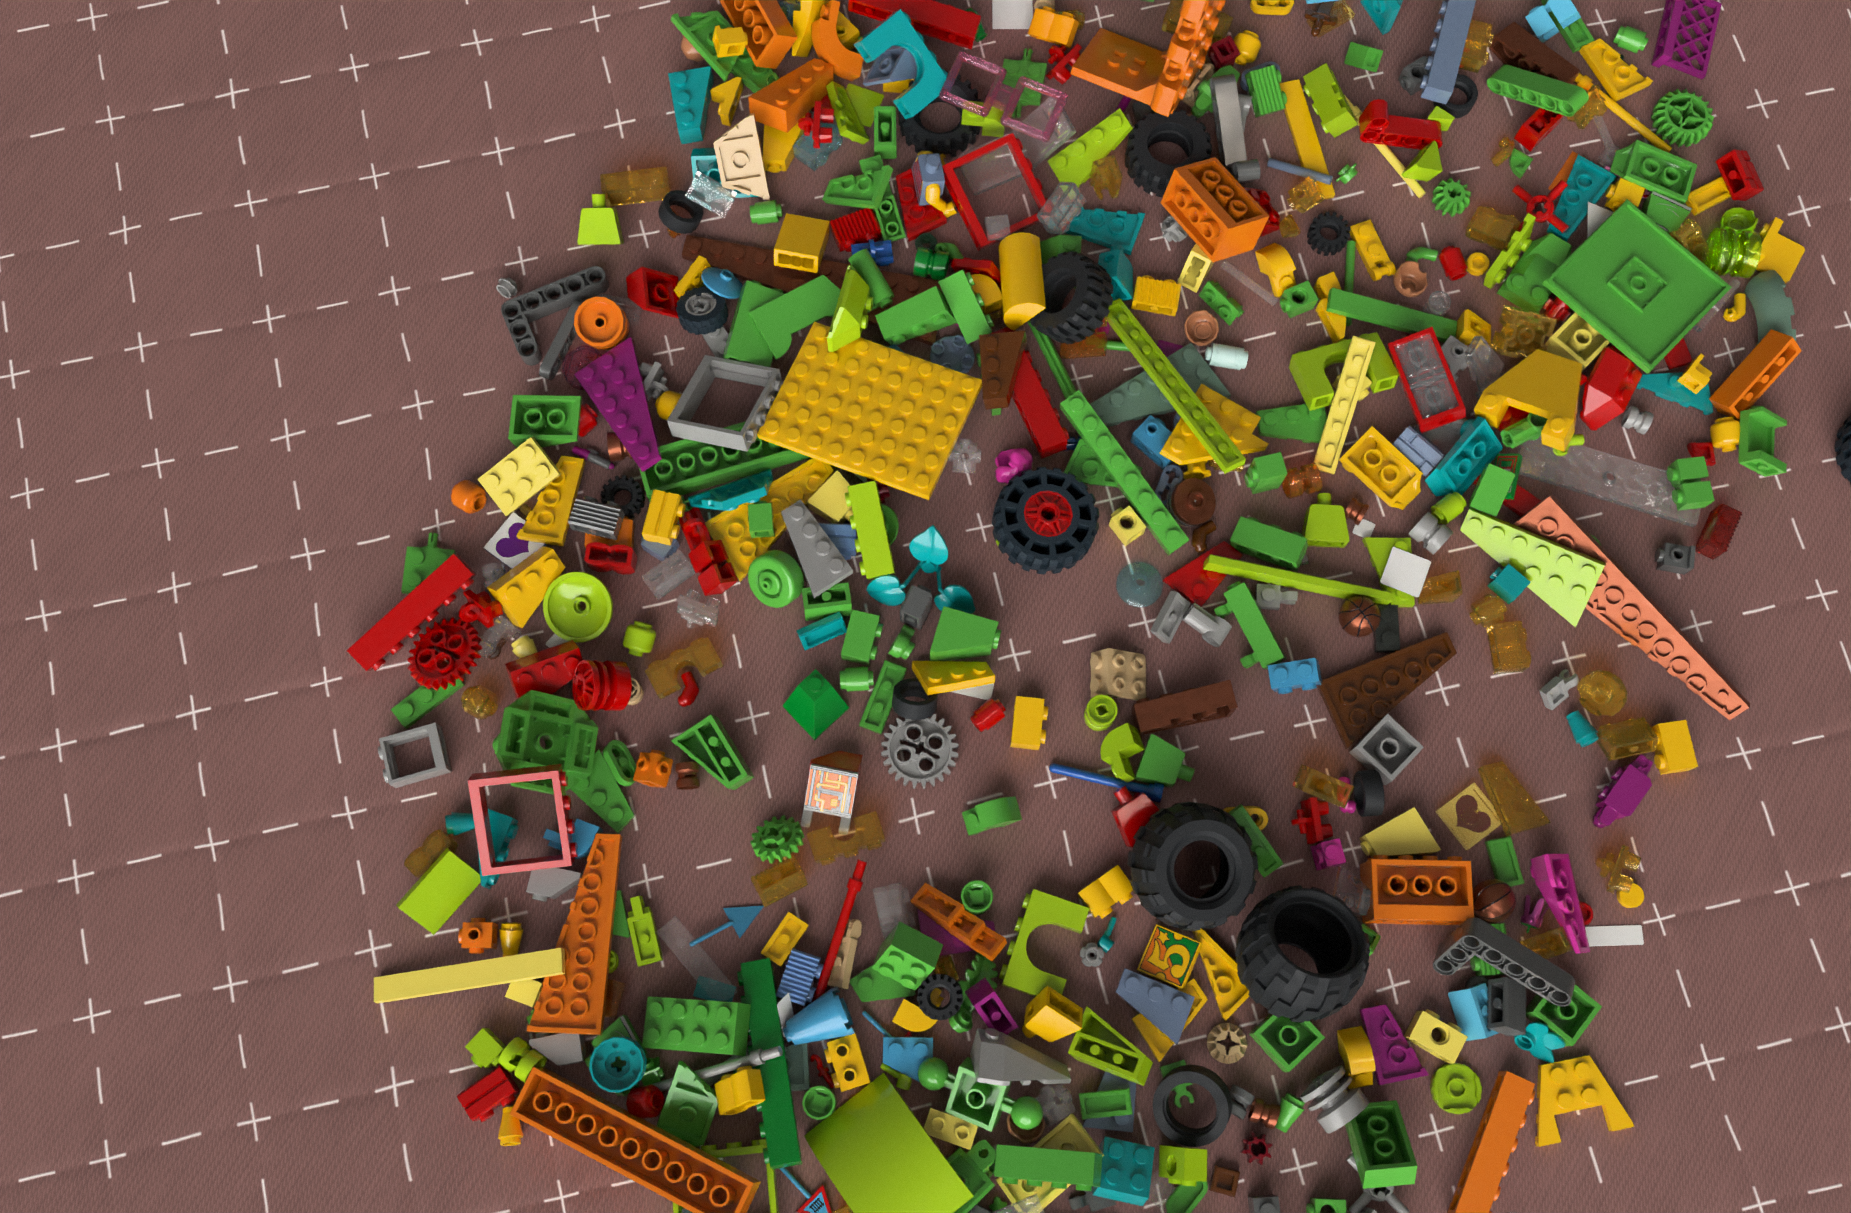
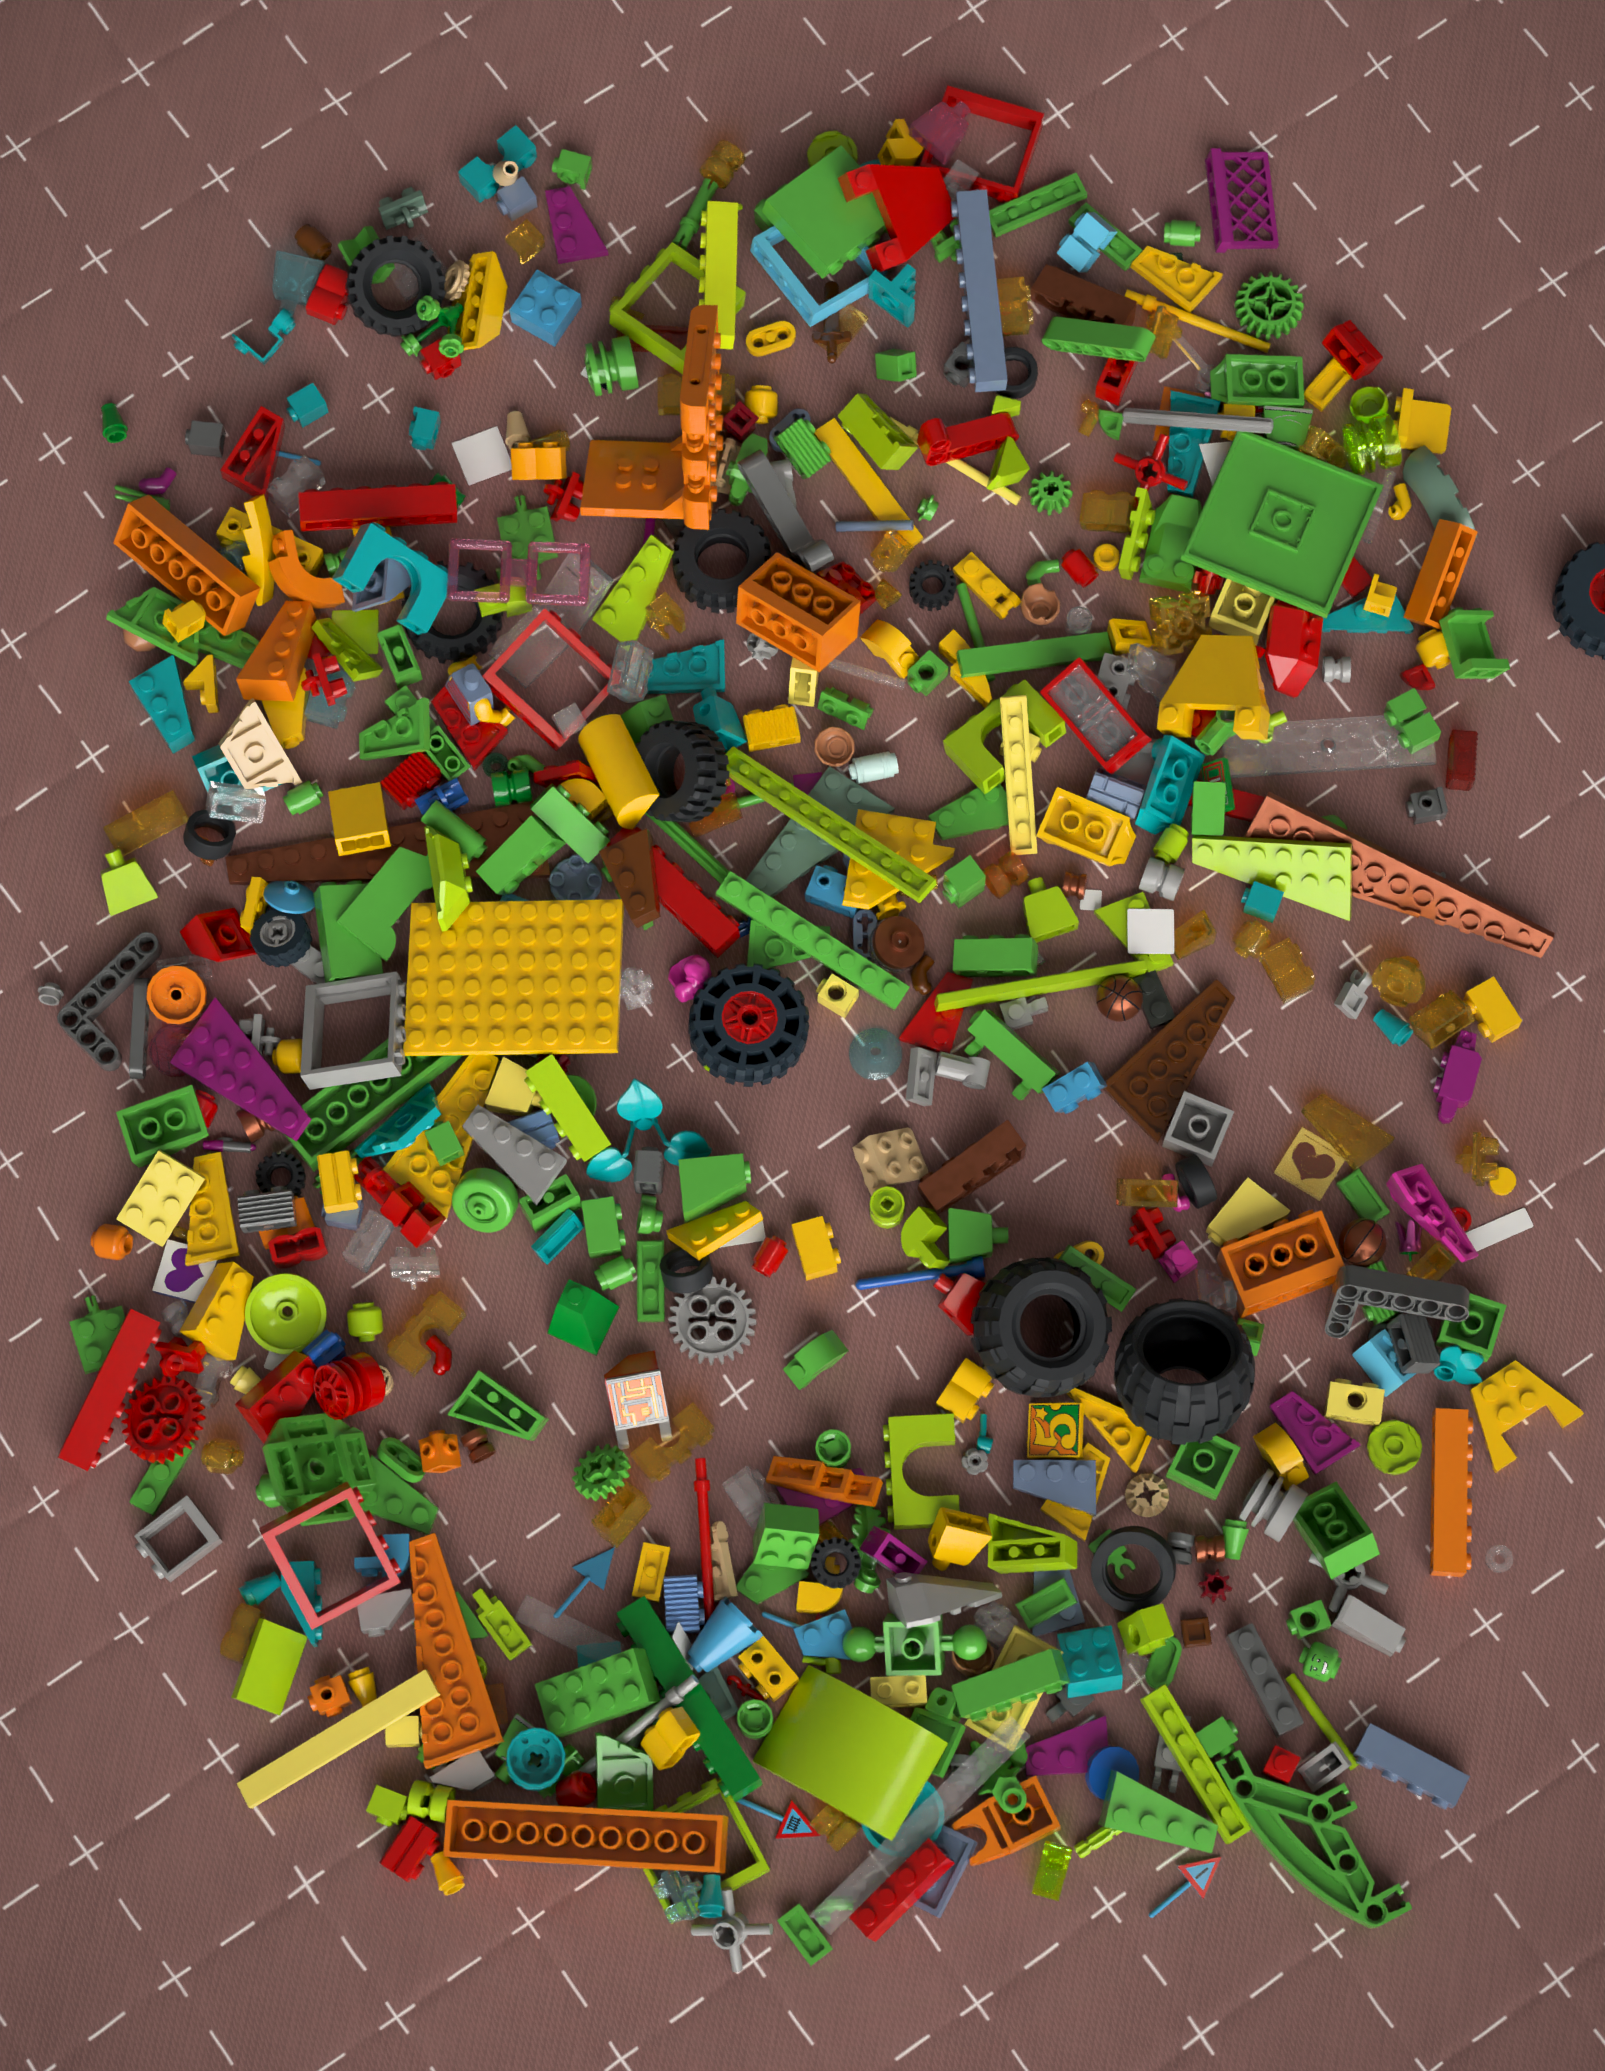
camera: 20 degrees left, 0 degrees up
none -> blue brick [302,1329,346,1368]
none -> light grey axle [1122,408,1274,434]

